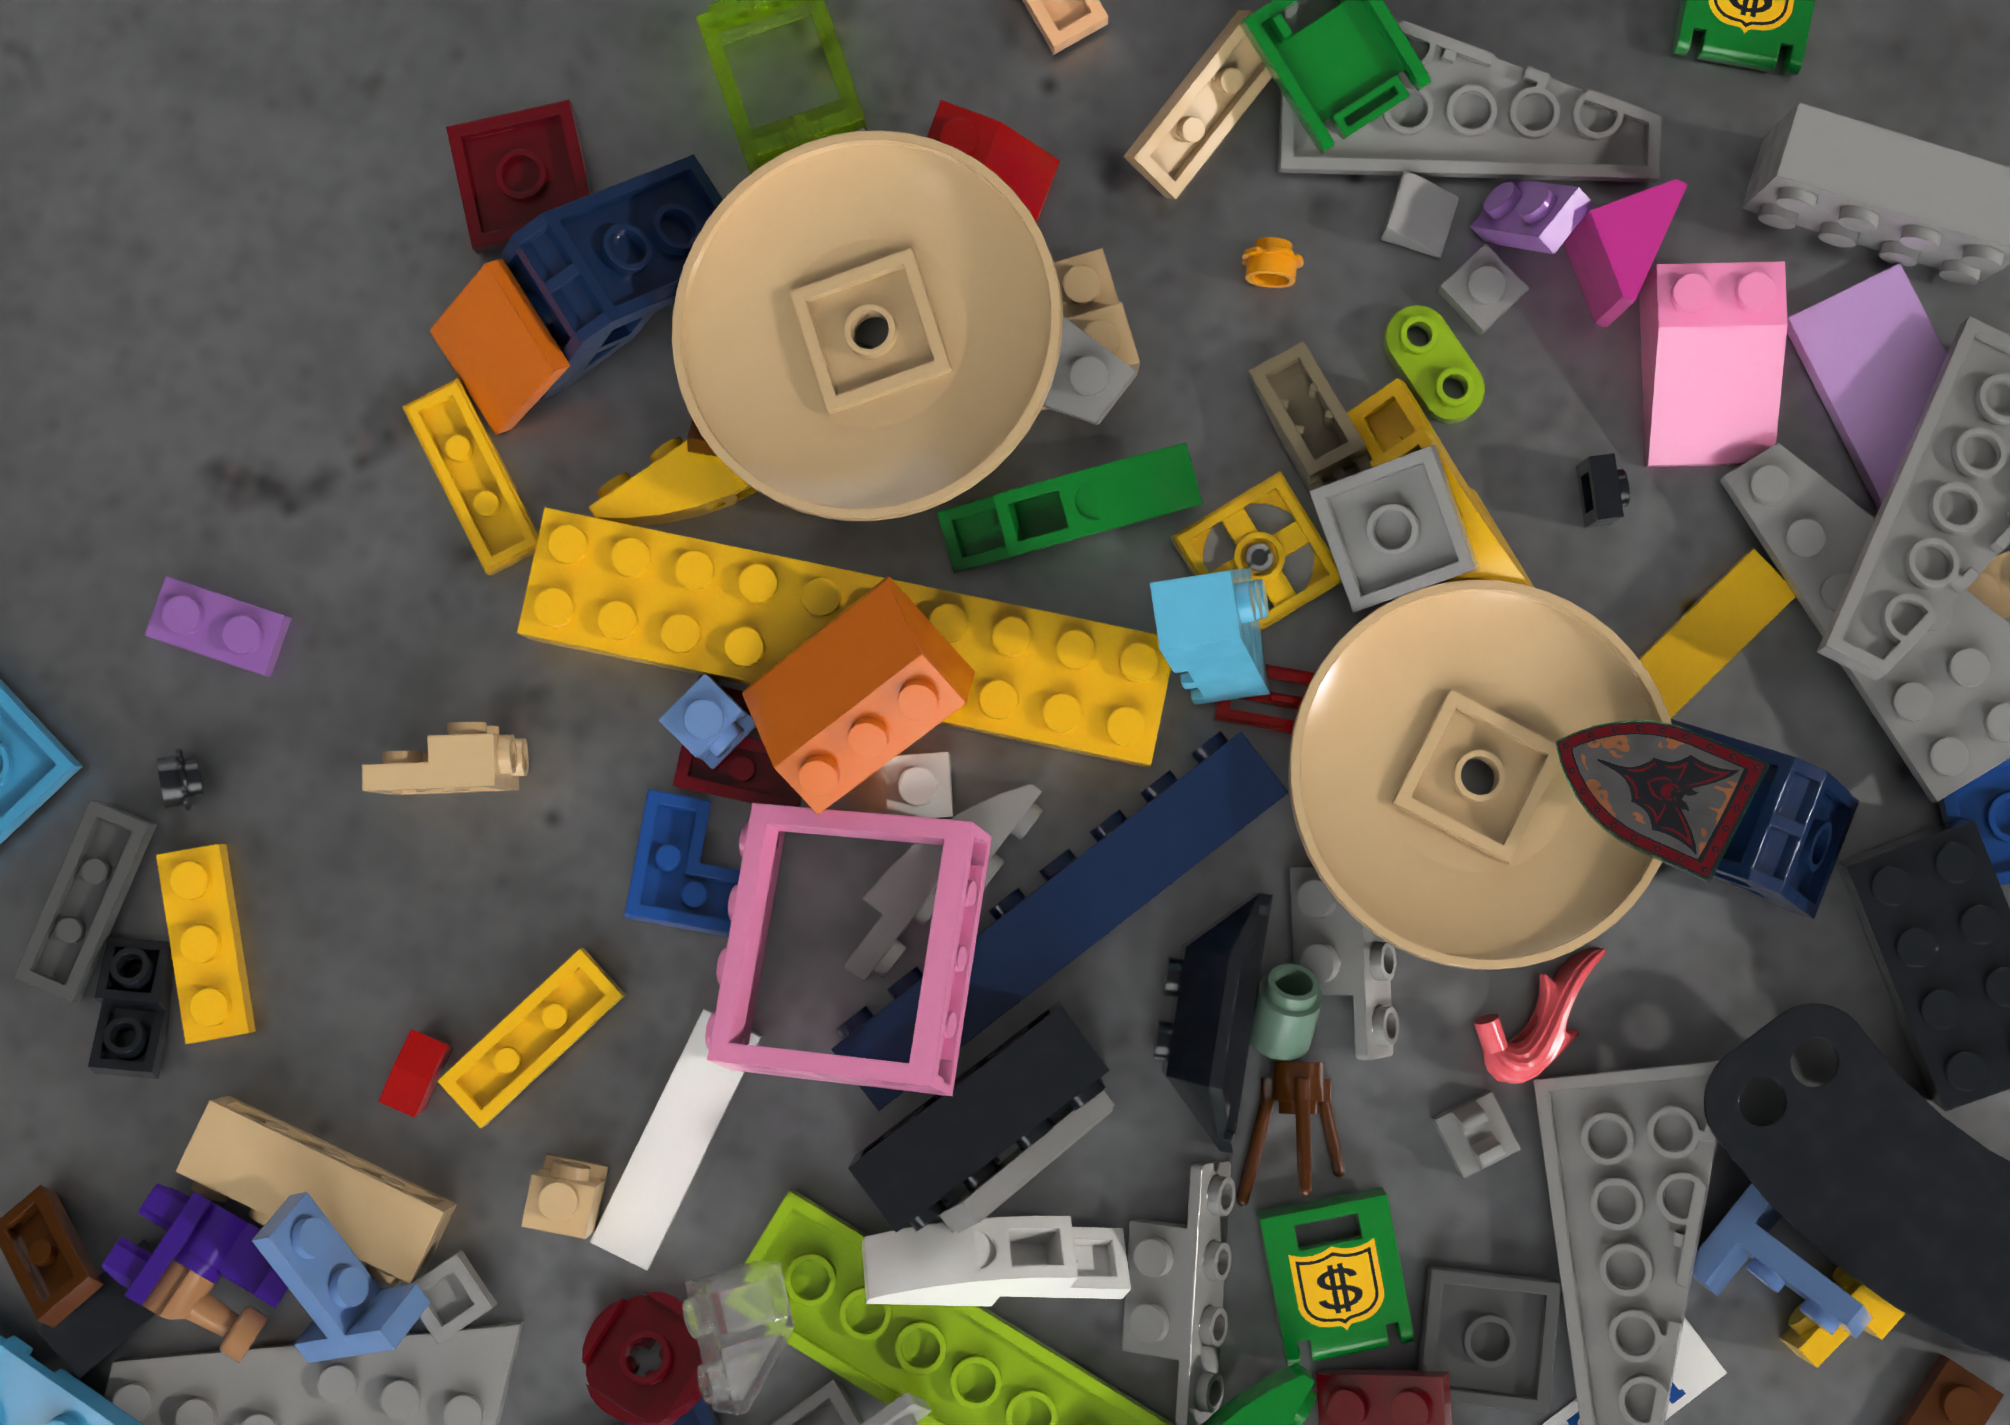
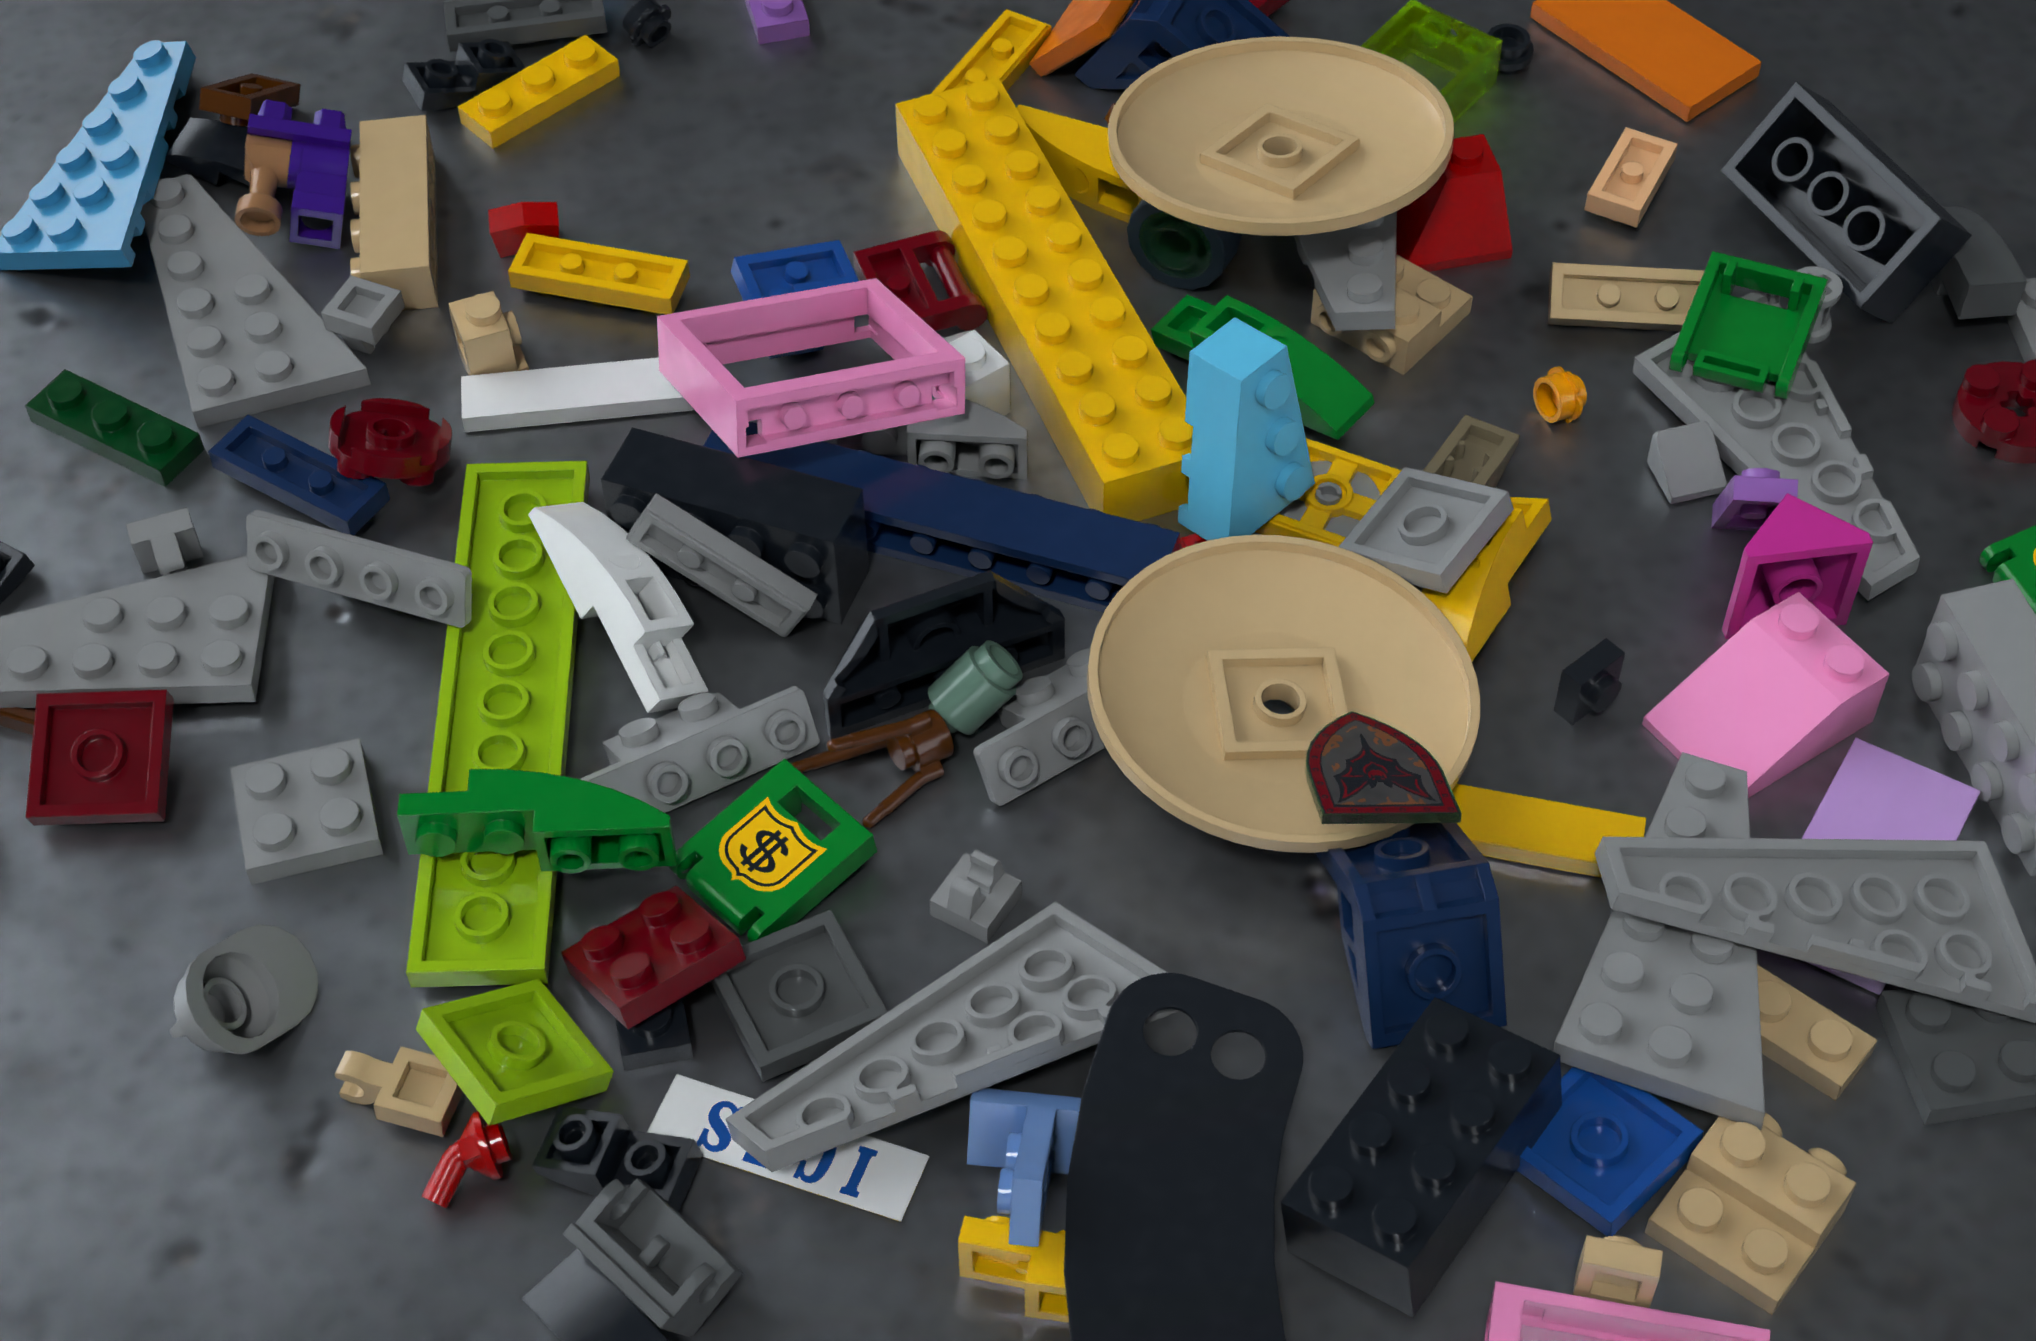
camera: 55 degrees right, 35 degrees down
medium blue bracket [251,1192,431,1363] -> none
tan plate [362,722,529,795] -> none
medium blue brick [659,674,756,770] -> none
clear slope [683,1261,795,1416] -> none
orange slope [742,575,975,815] -> none
lime plate [1383,305,1485,424] -> none
light grey plate [1437,243,1530,336] -> none
coral piece [1474,947,1606,1084] -> none

